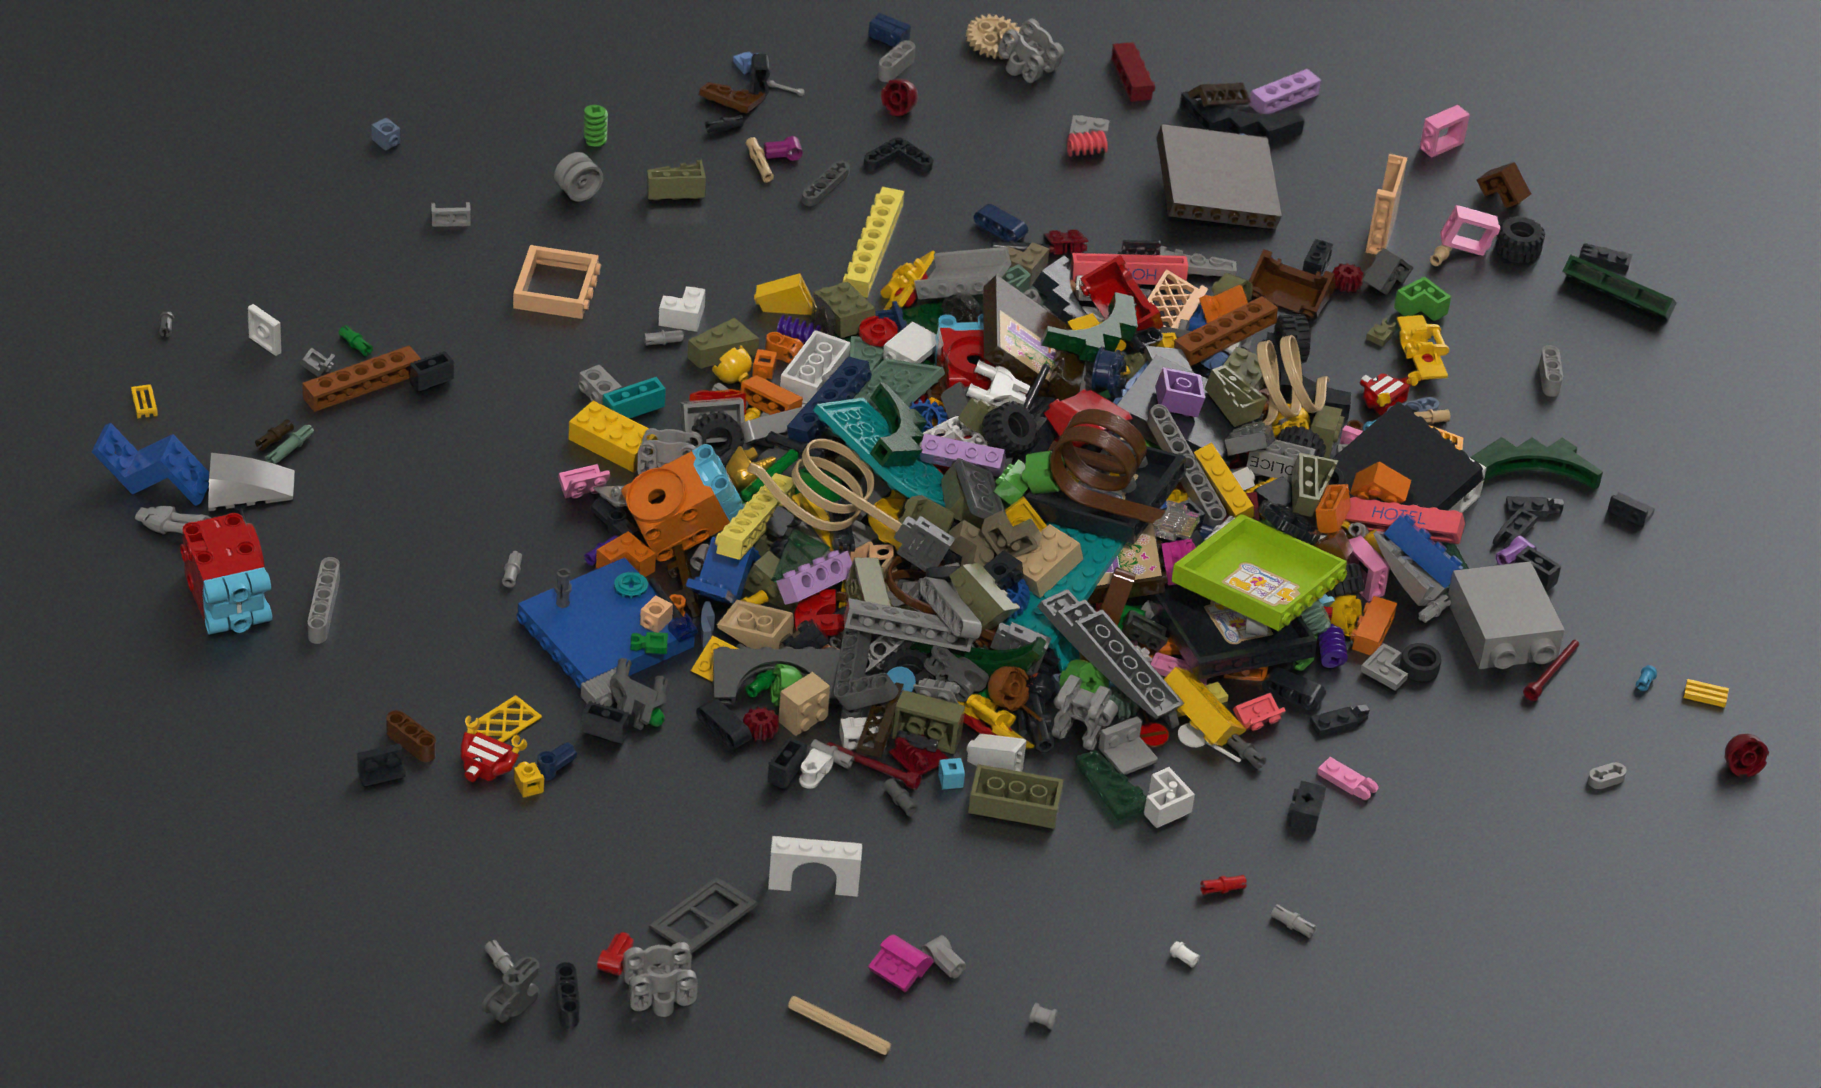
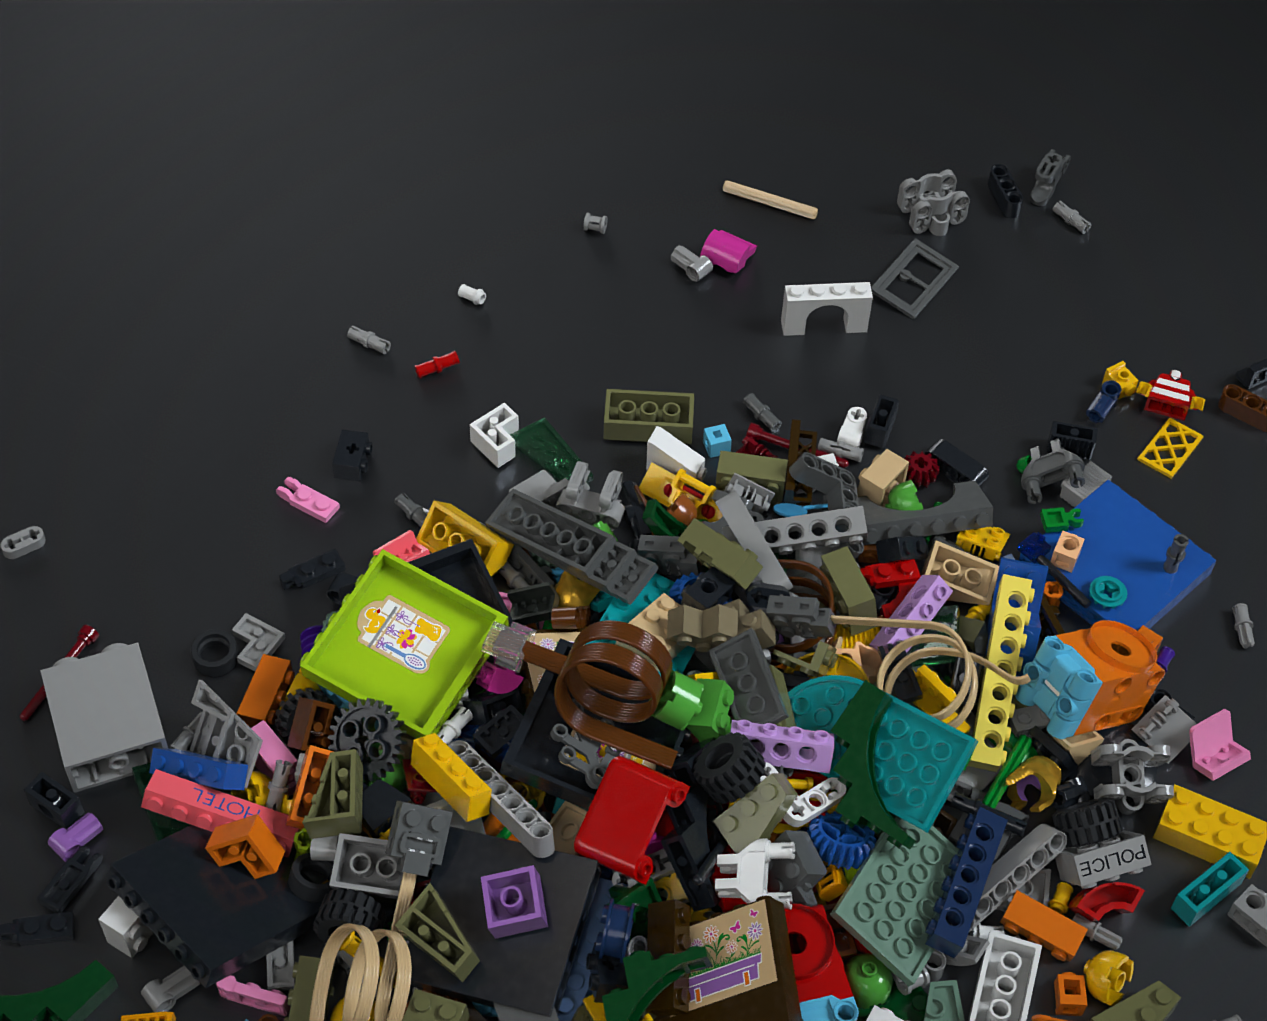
camera: 175 degrees right, 10 degrees up
red piece [597,932,634,976] -> none

